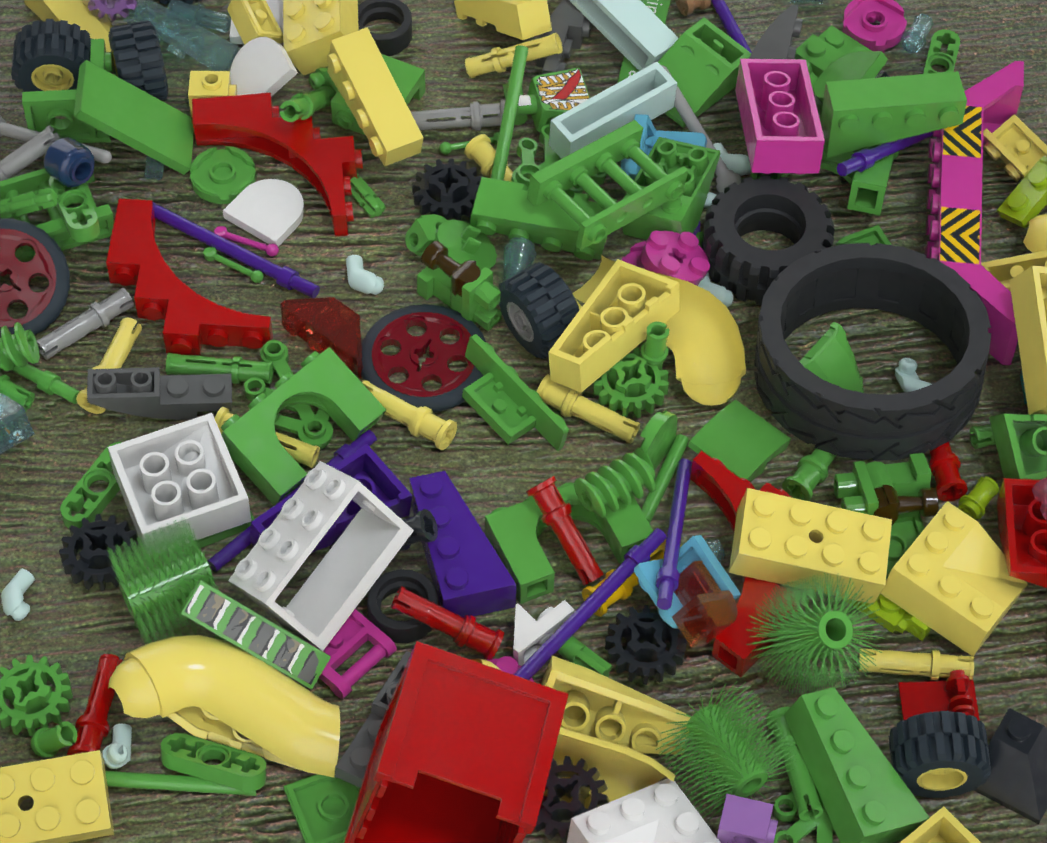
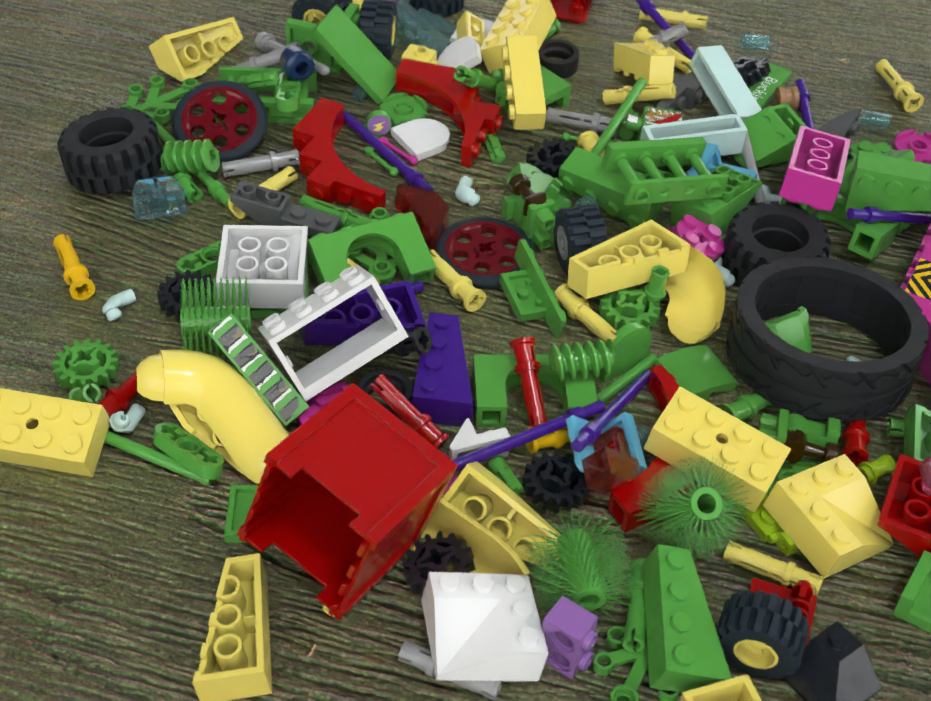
camera: 20 degrees right, 10 degrees down
none -> tile [366,110,392,136]

